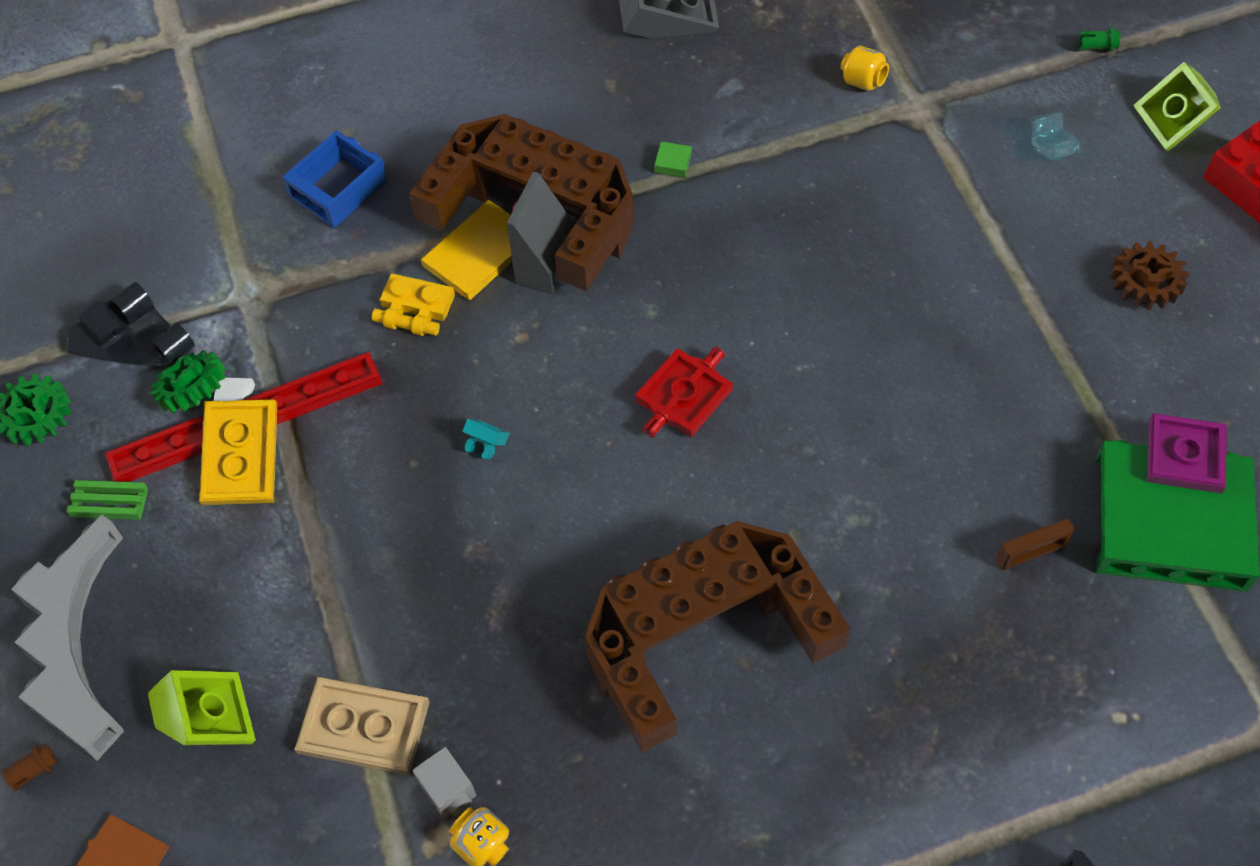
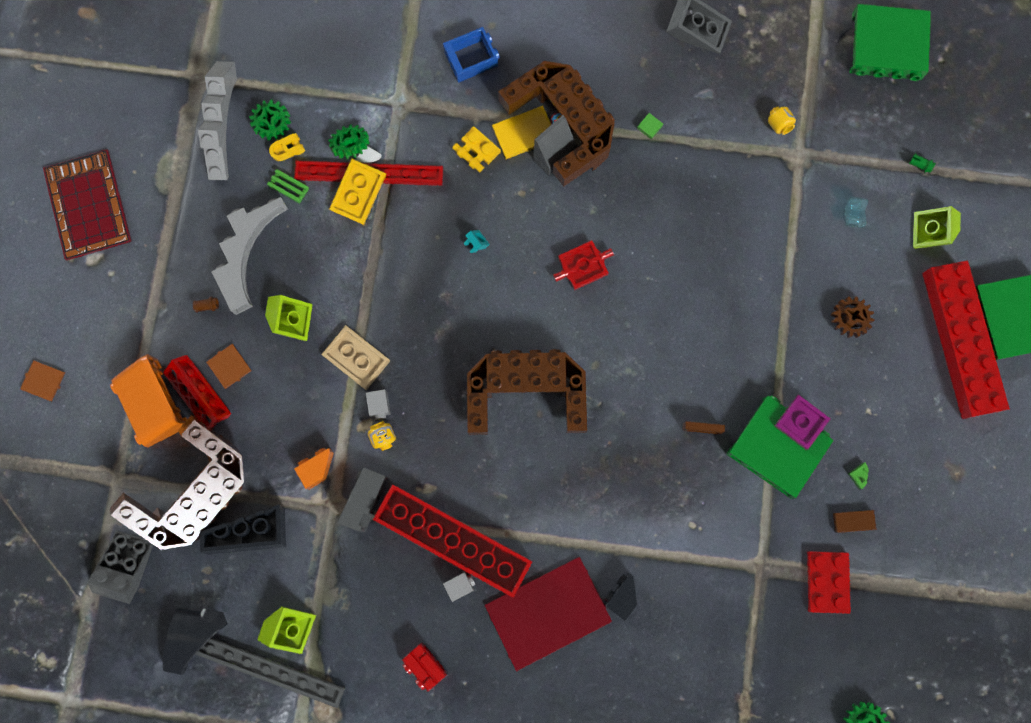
camera: 25 degrees right, 20 degrees up
black panel [67,282,195,367] -> none
none -> yellow plate [269,133,305,161]

